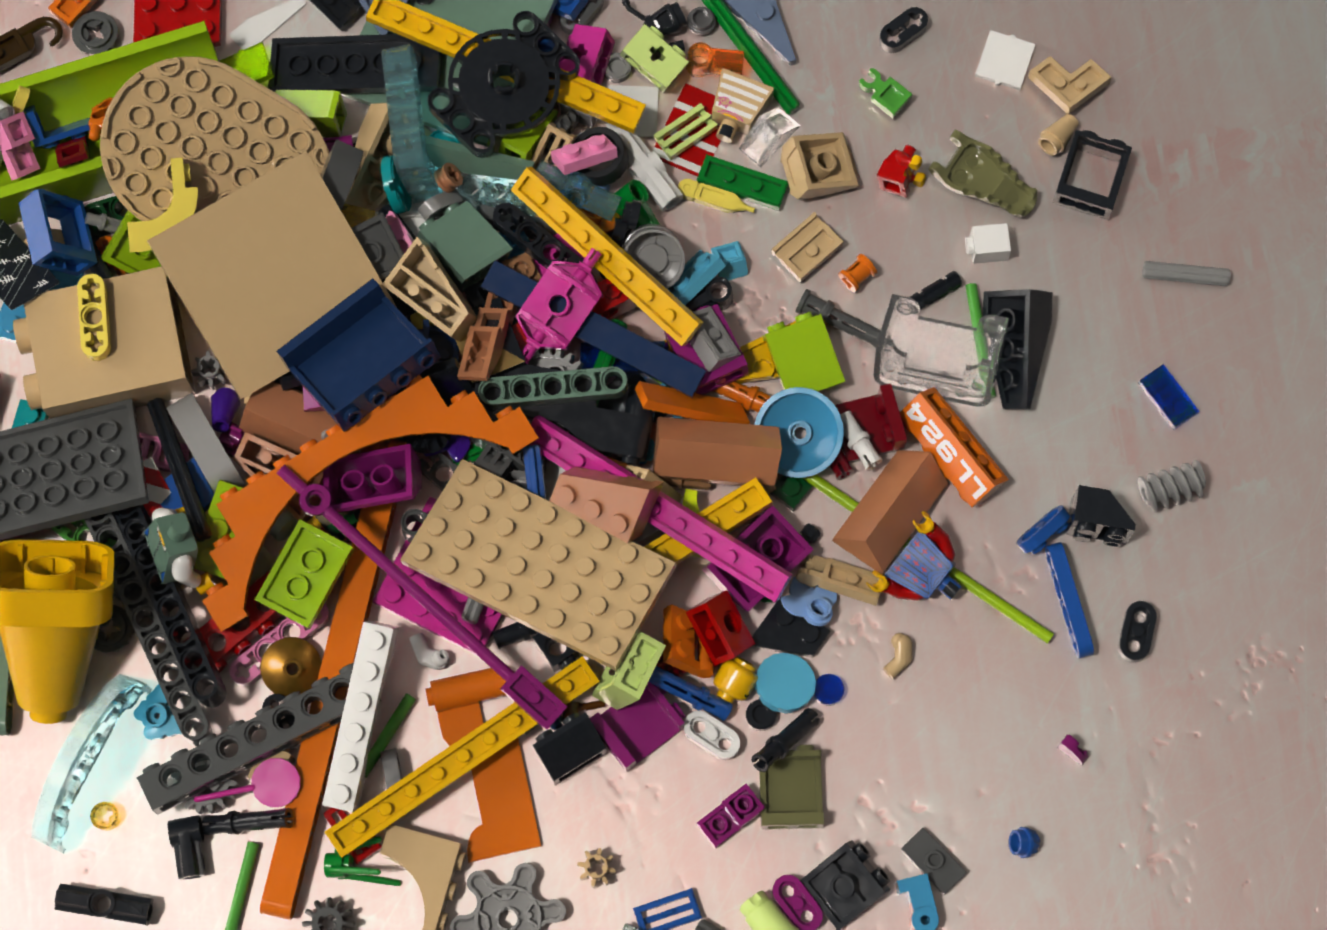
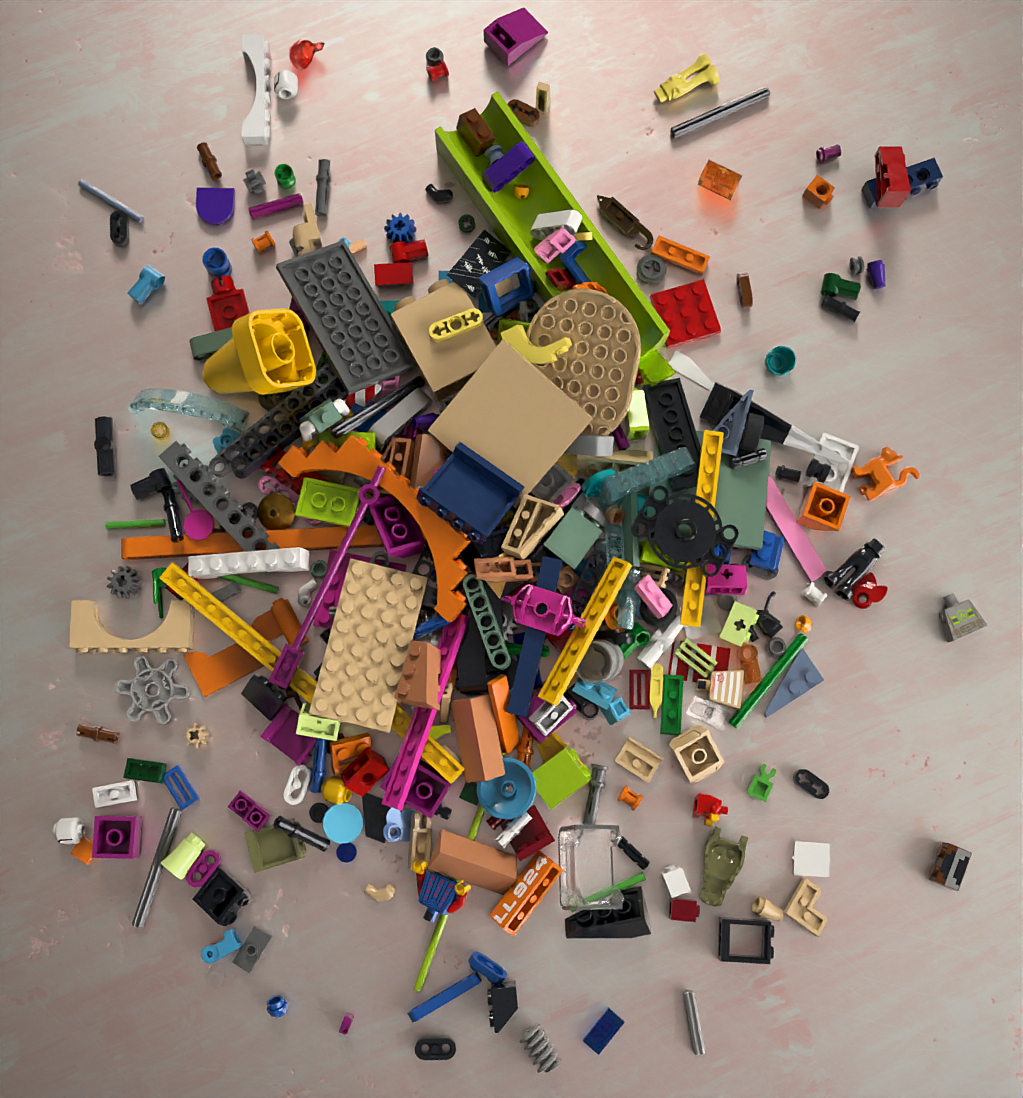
camera: 70 degrees right, 5 degrees up
none -> sand green plate [310,560,327,579]
none -> dark red tile [629,670,650,710]
none -> dark red brick [669,897,700,922]

